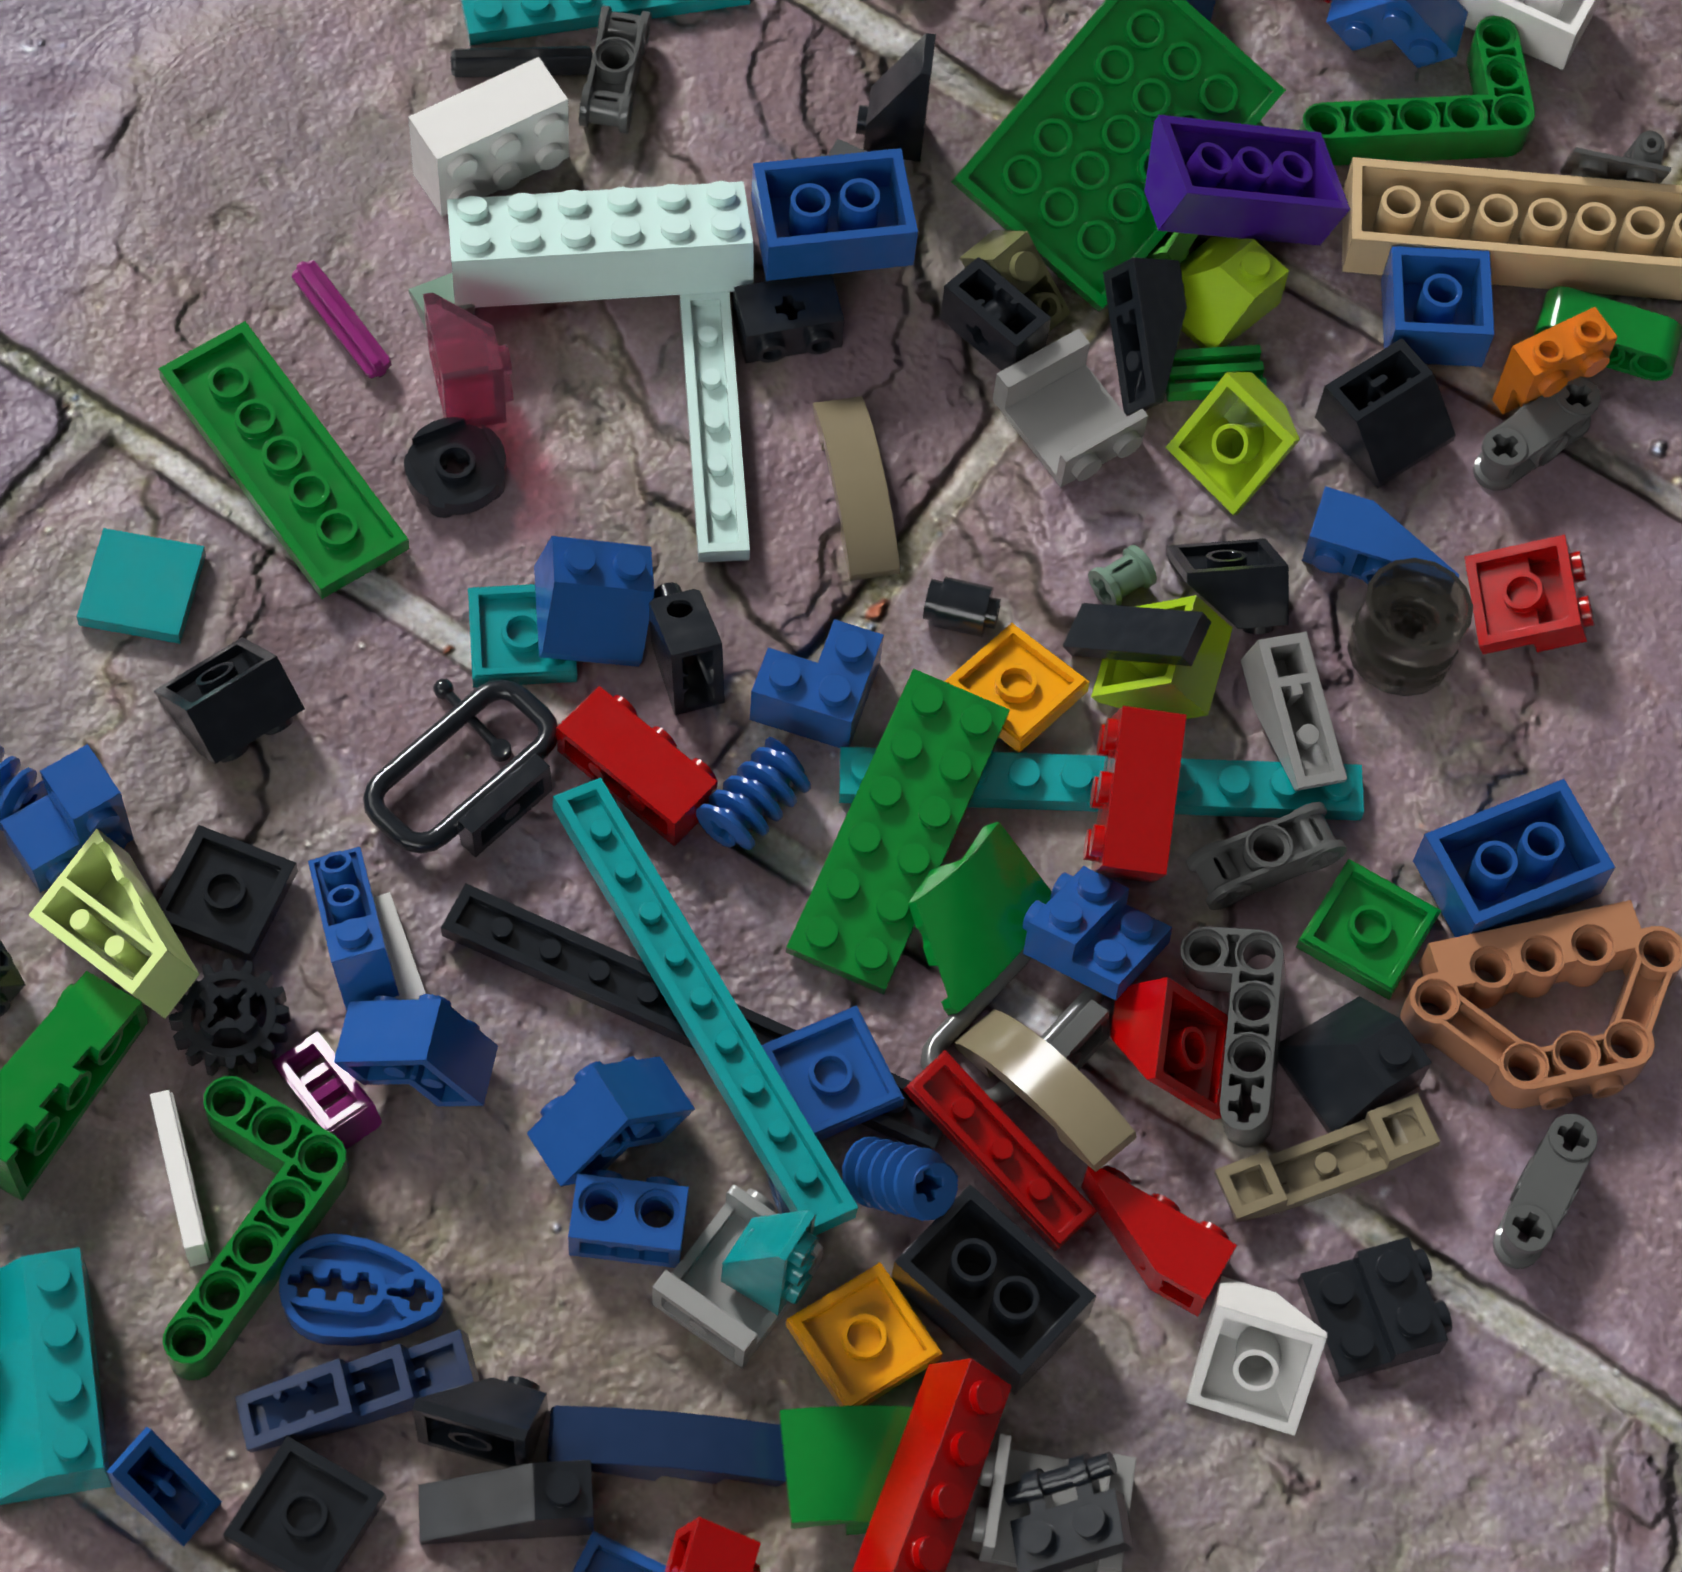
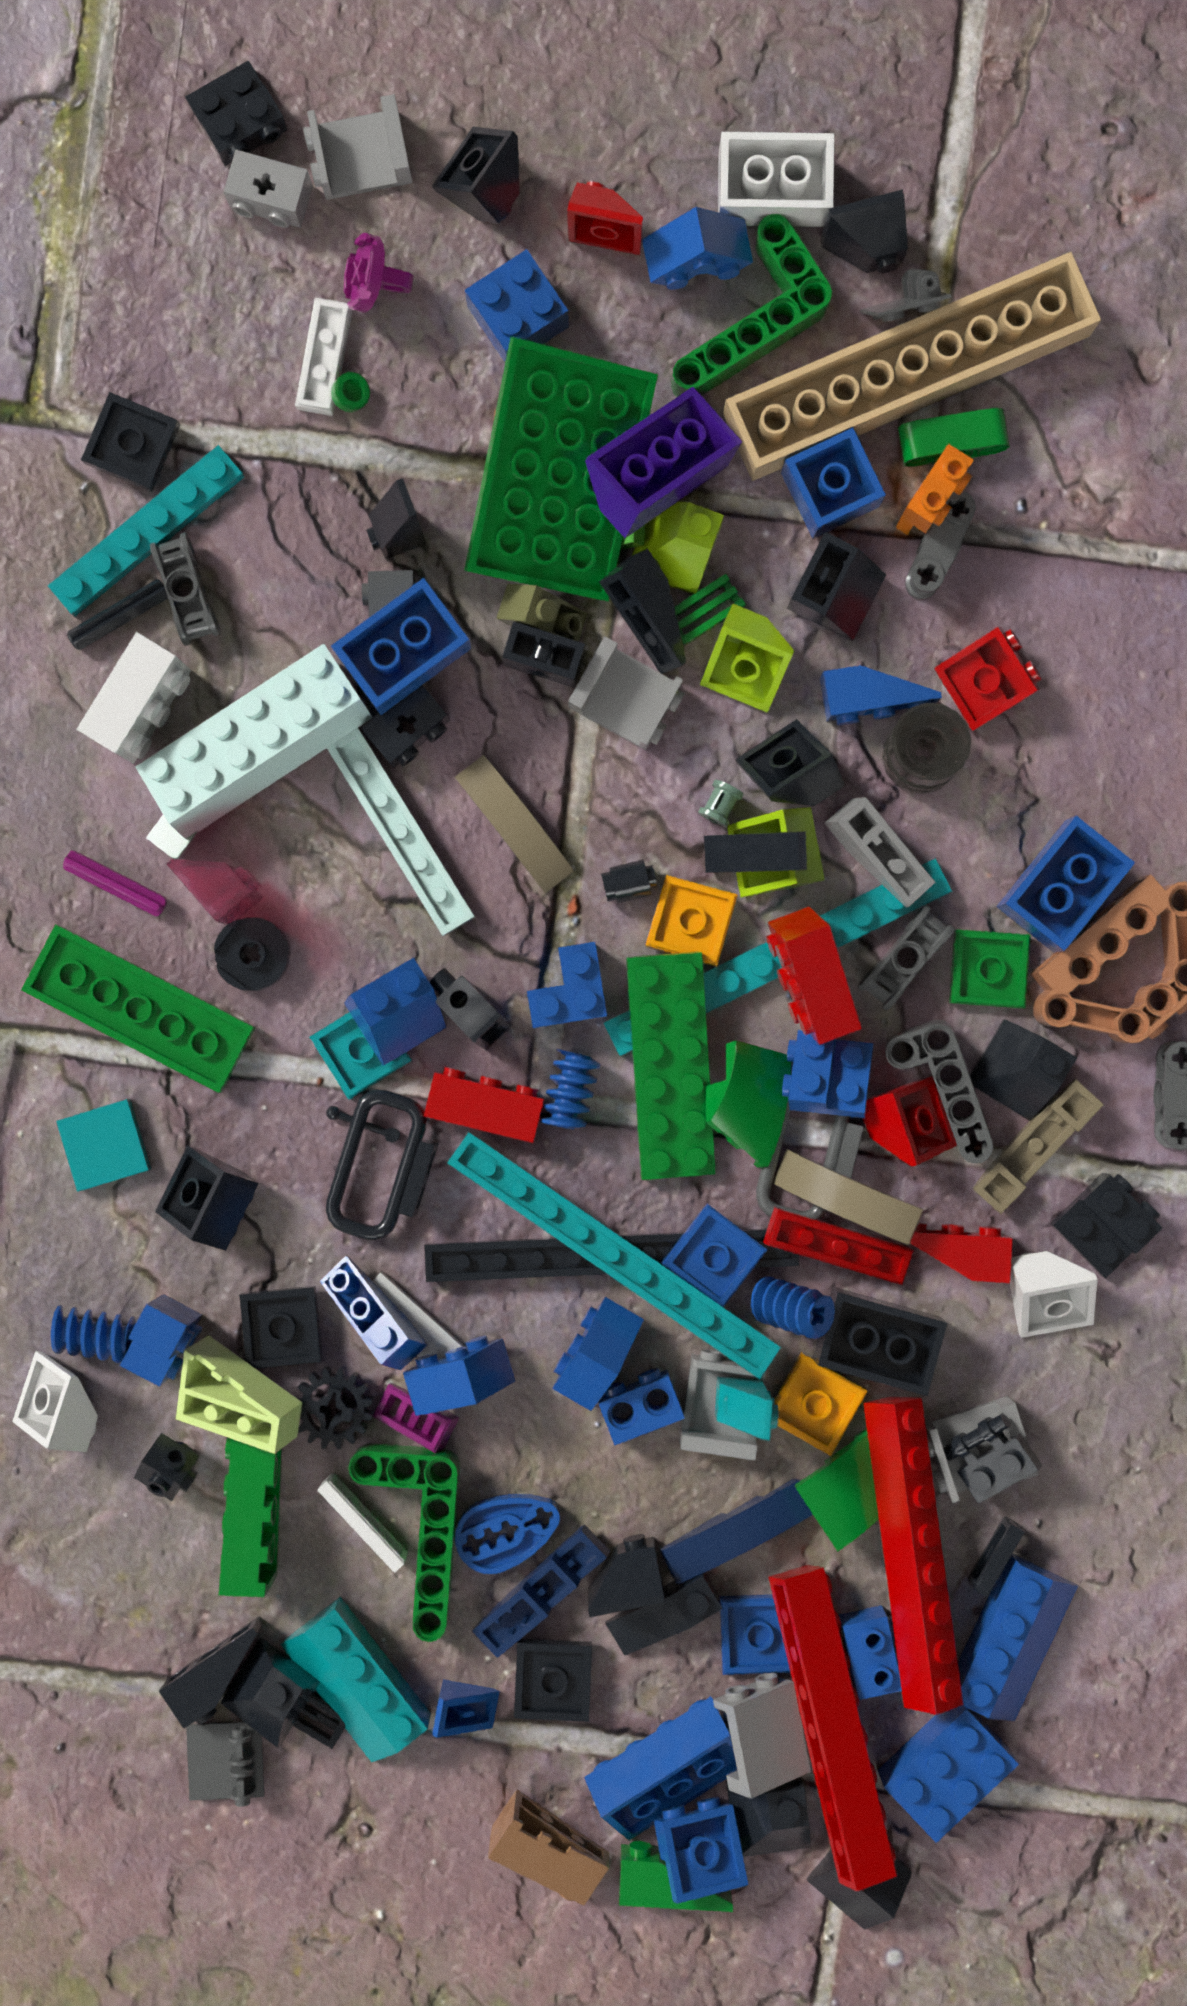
camera: 20 degrees left, 25 degrees up
none -> black slope [820,189,908,273]

